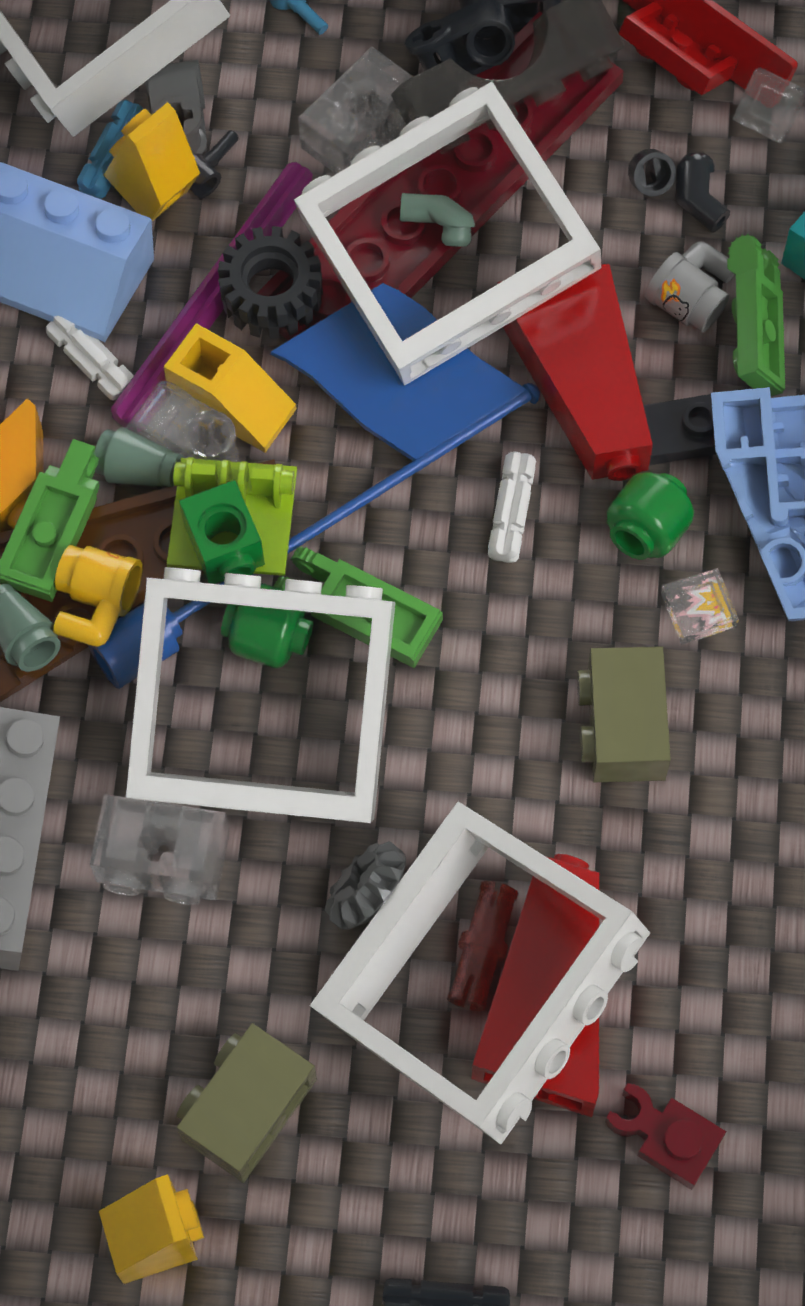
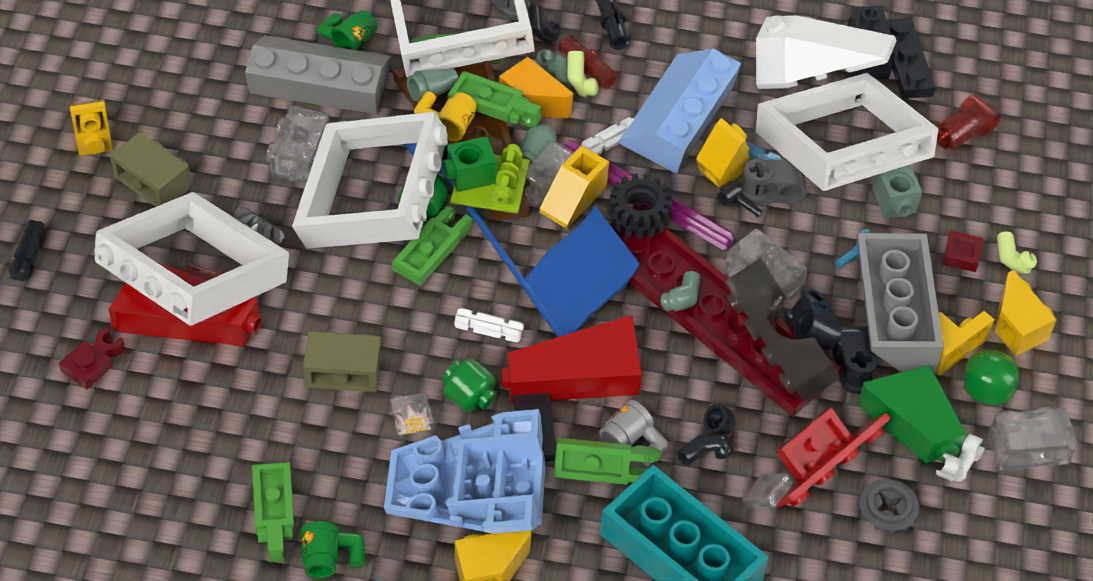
camera: 90 degrees right, 15 degrees down
white window [294,81,602,386] -> none

